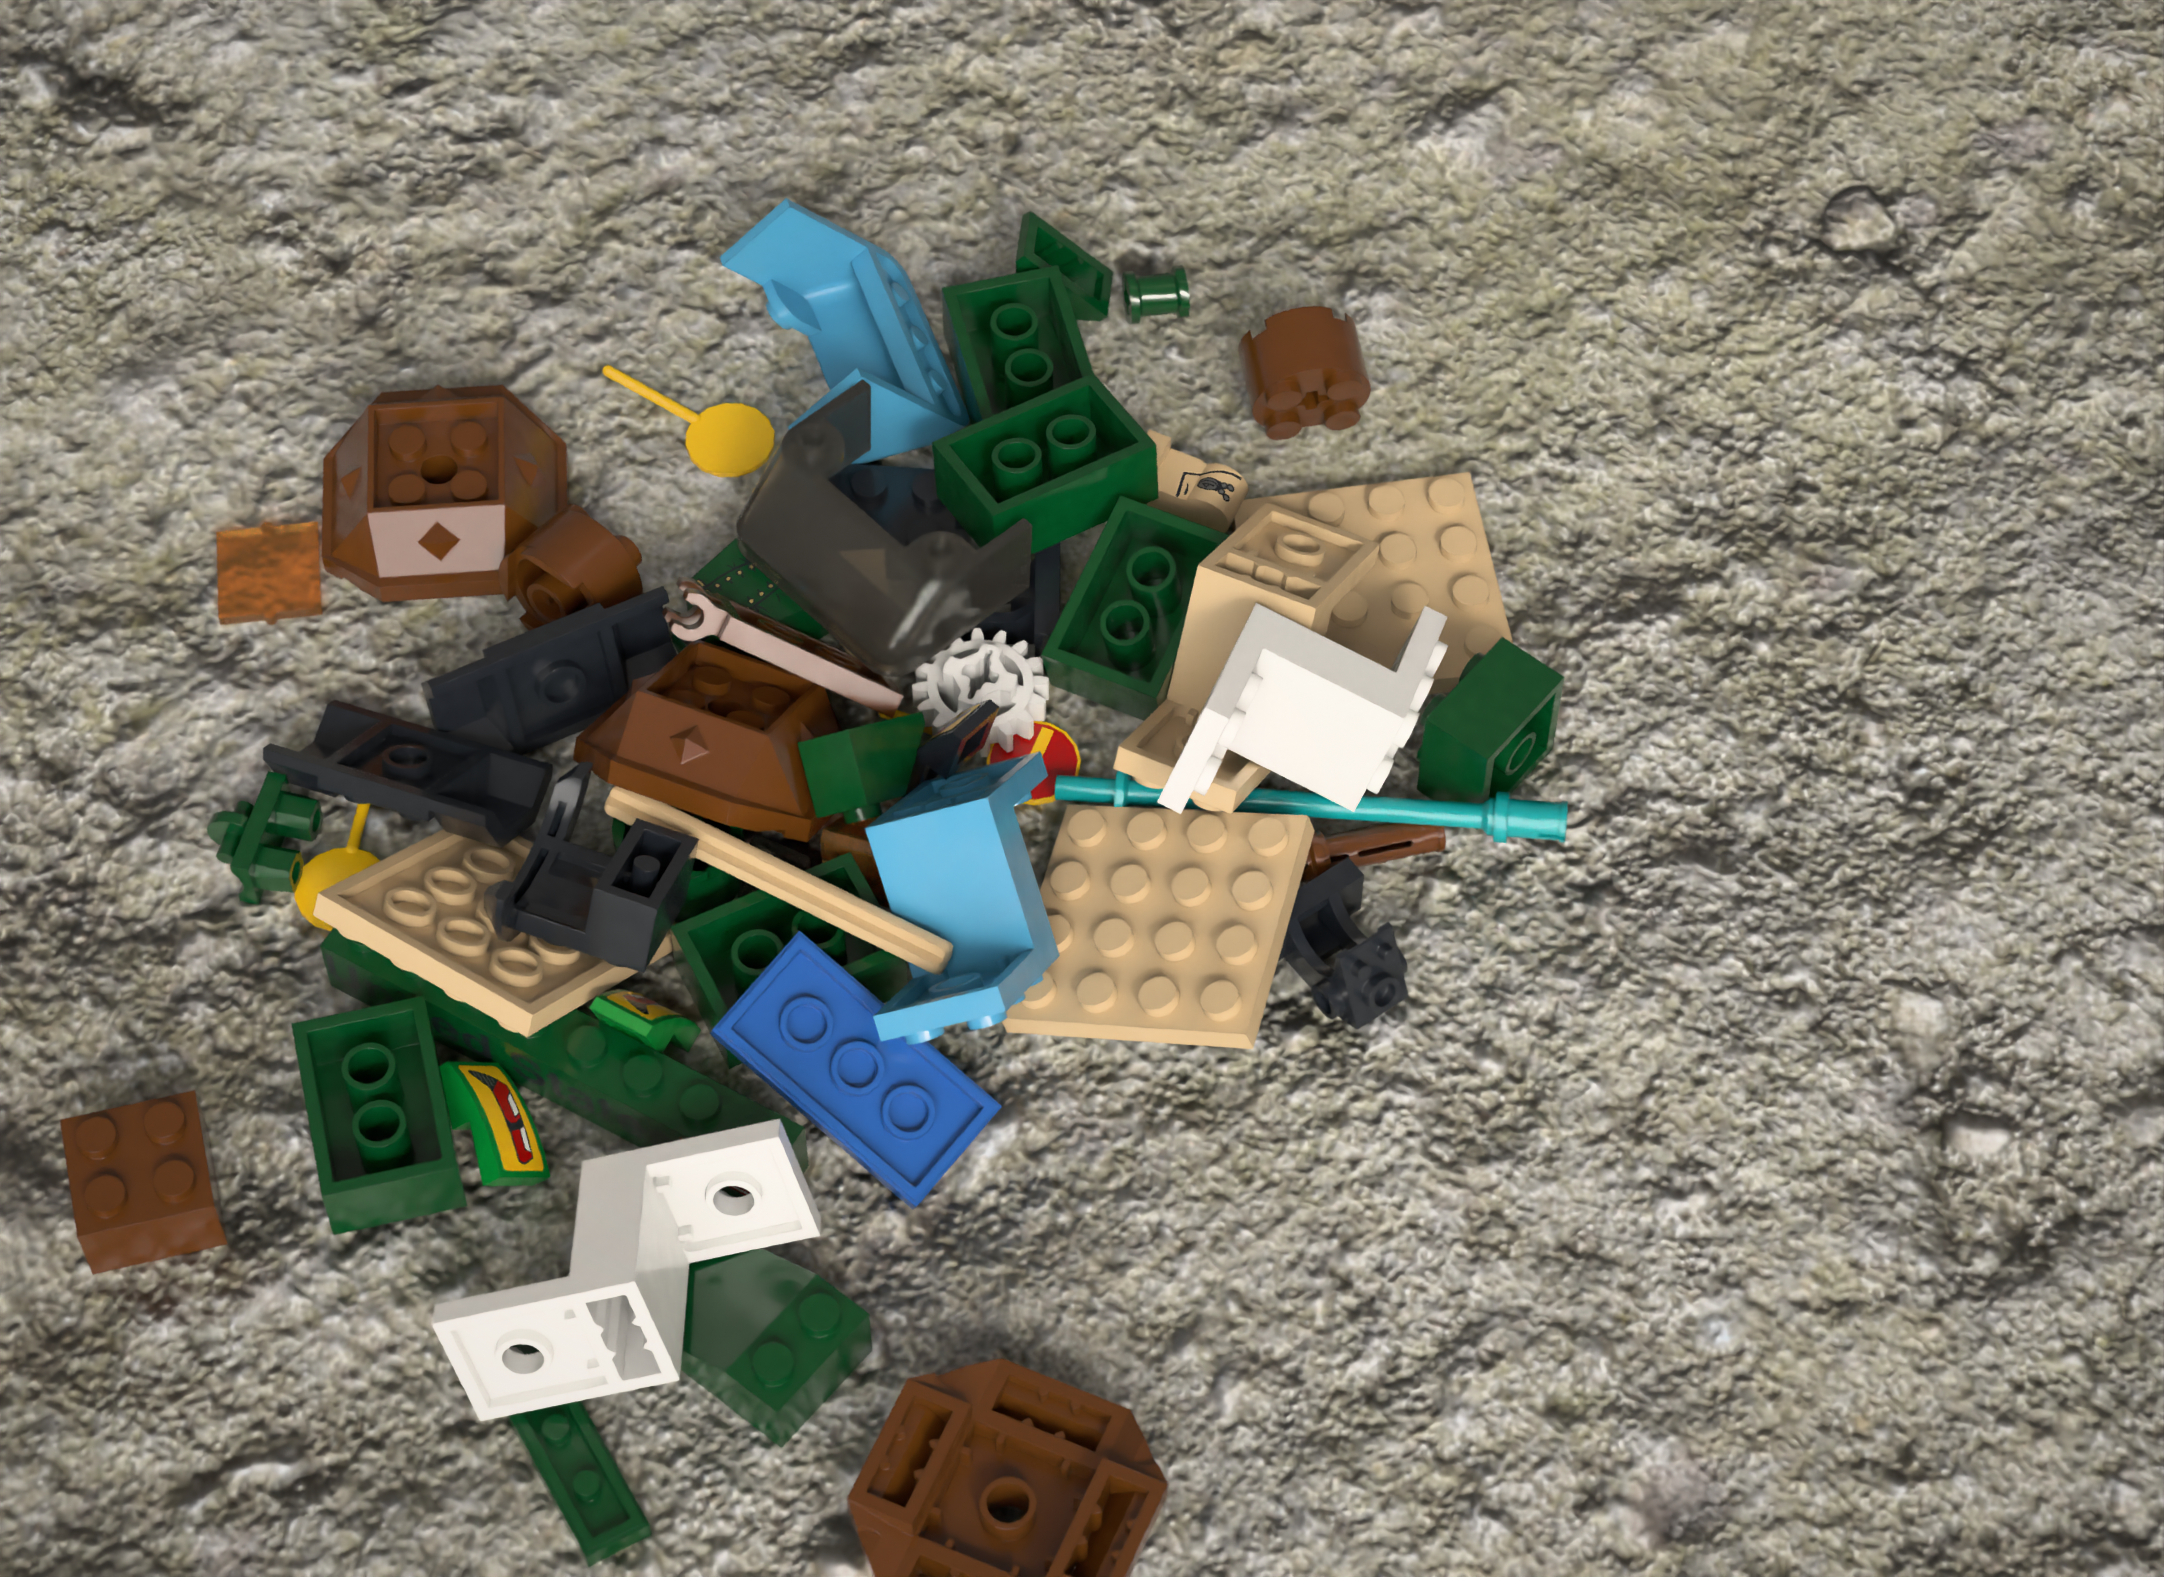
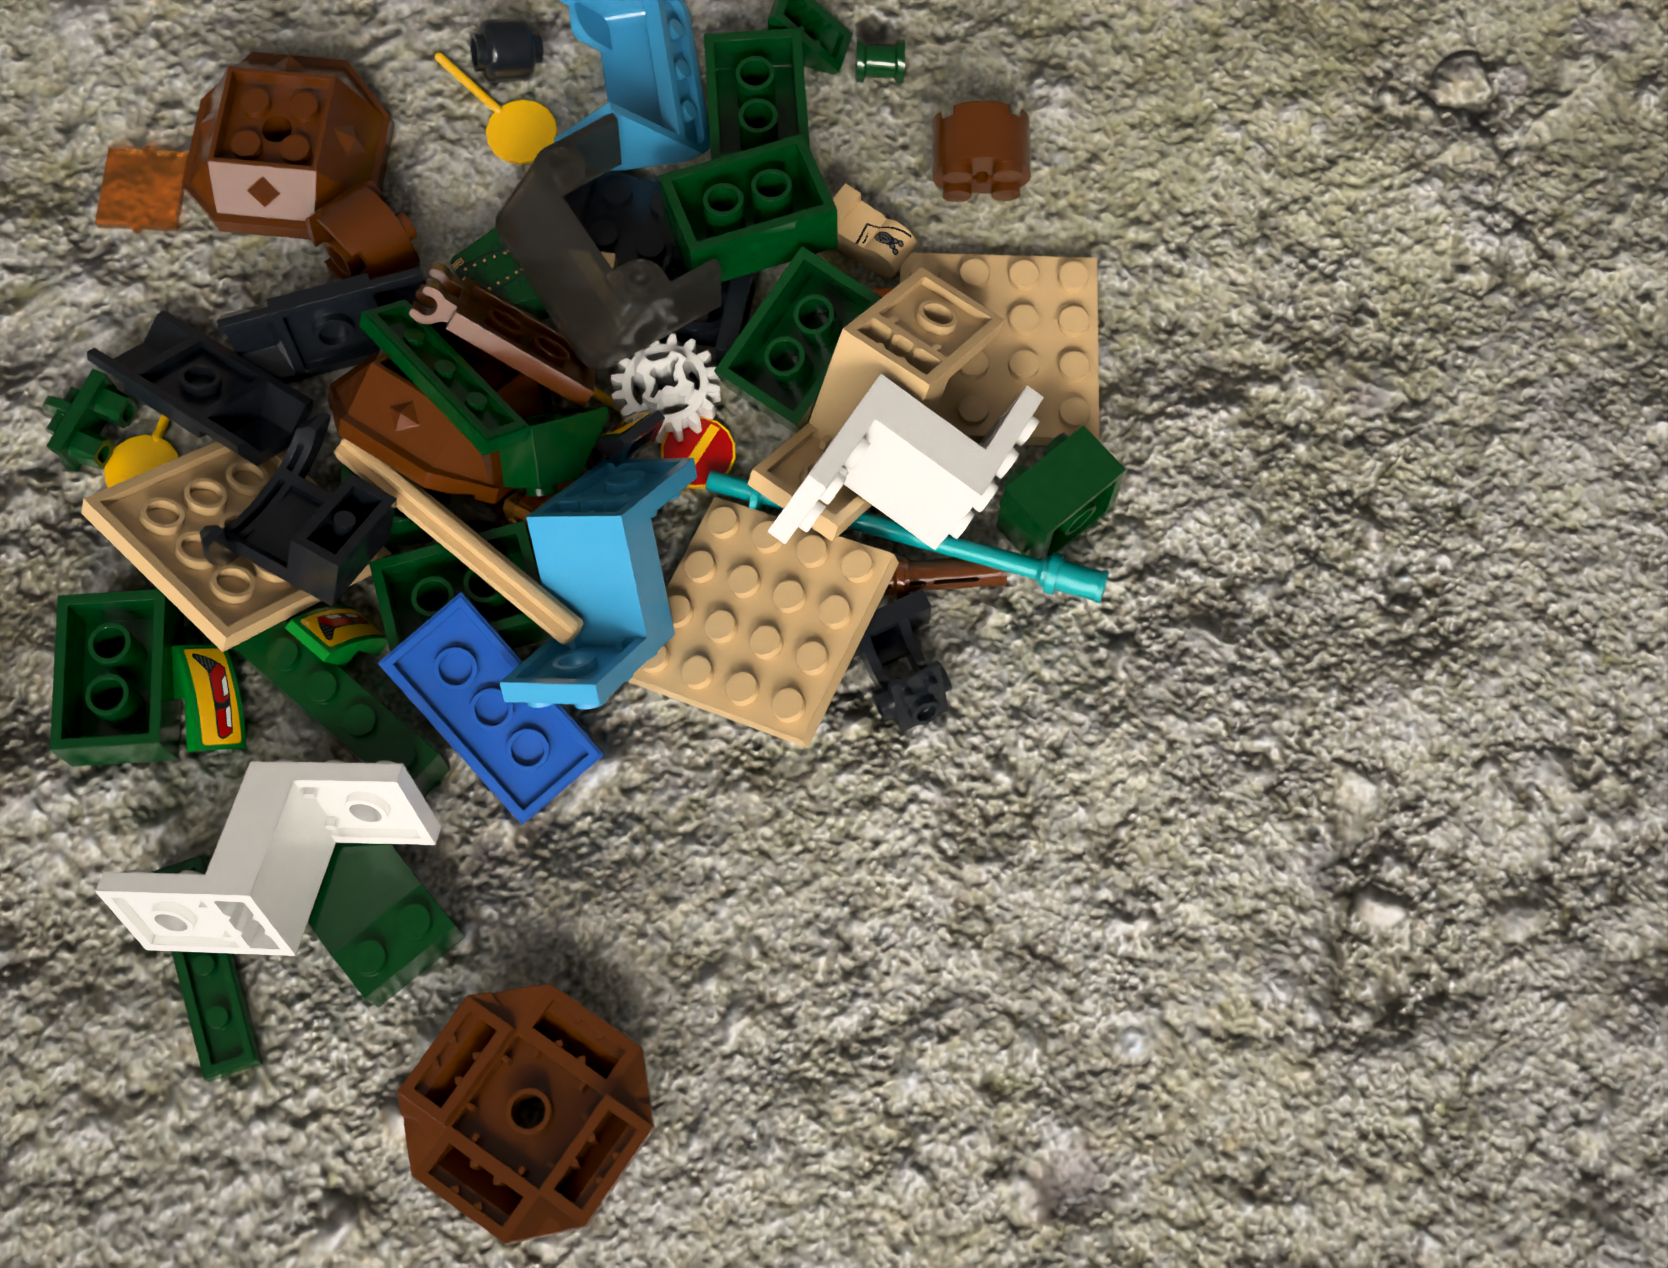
camera: 10 degrees right, 15 degrees up
none -> dark green tile [359,299,530,456]
none -> black head [470,18,544,83]

